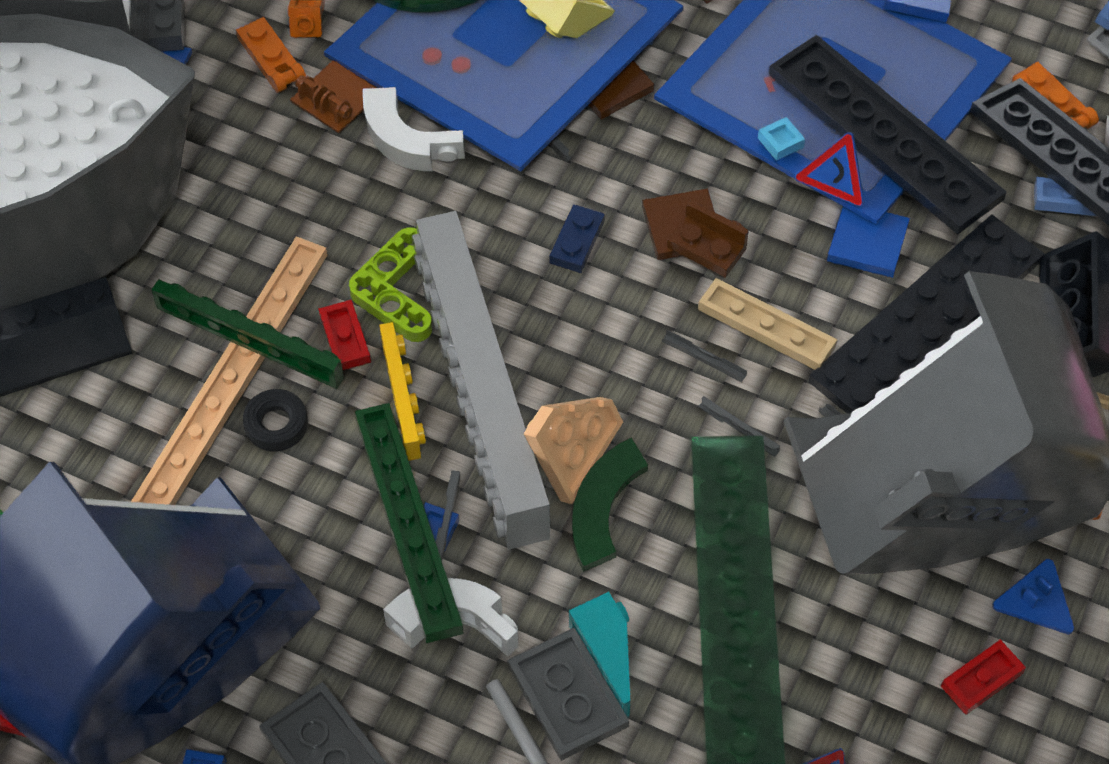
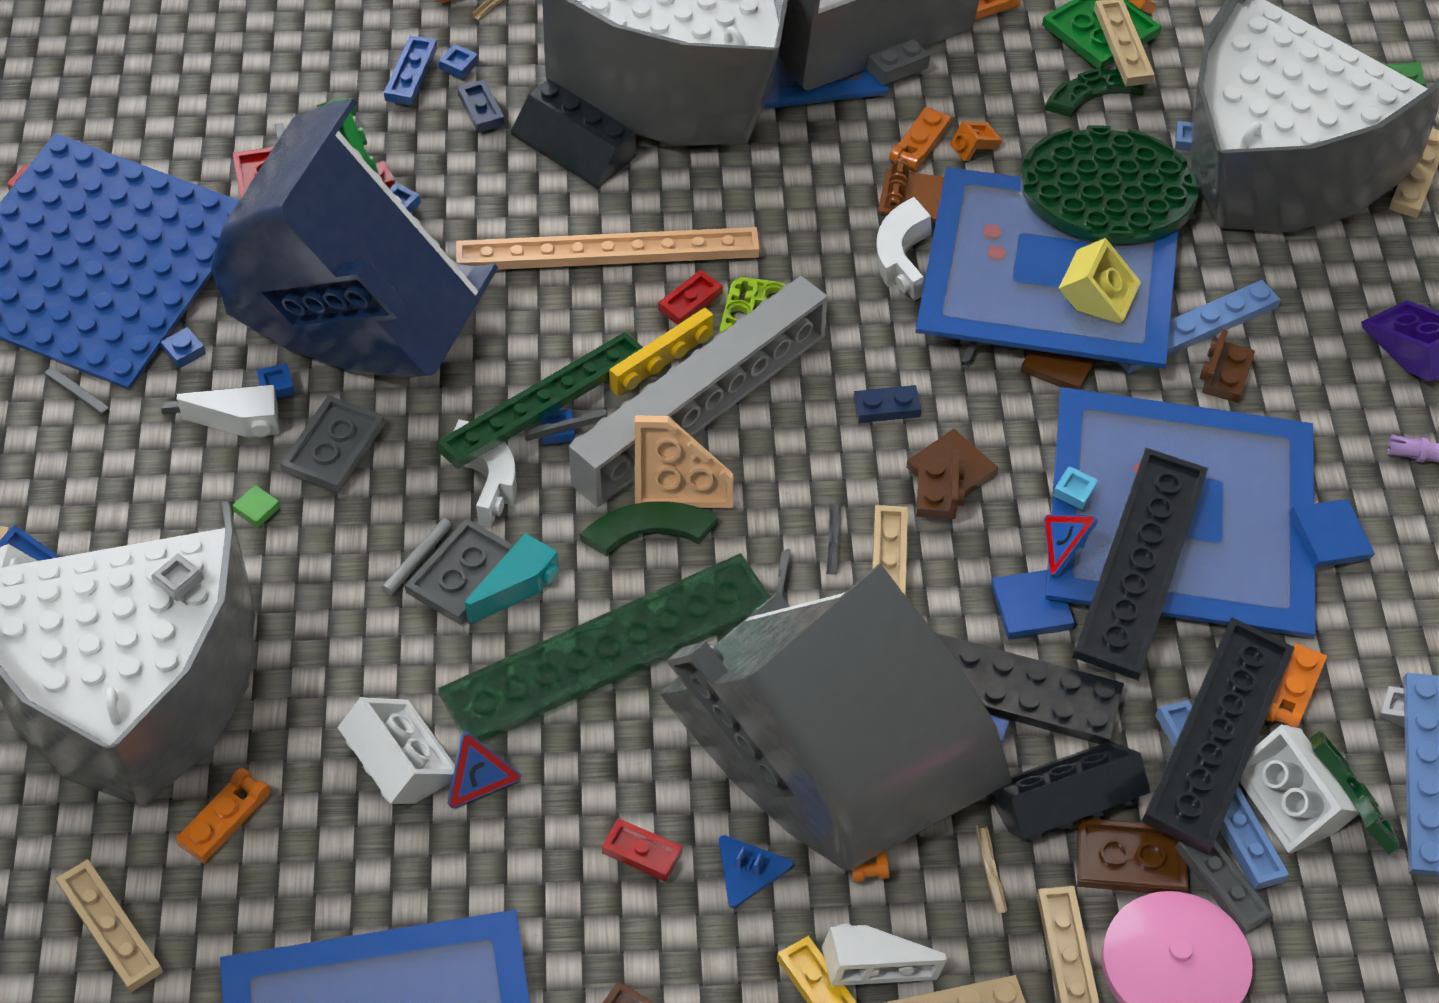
camera: 60 degrees right, 5 degrees down
dark green plate [151,279,344,389] -> none
black tyre [243,389,308,451] -> none

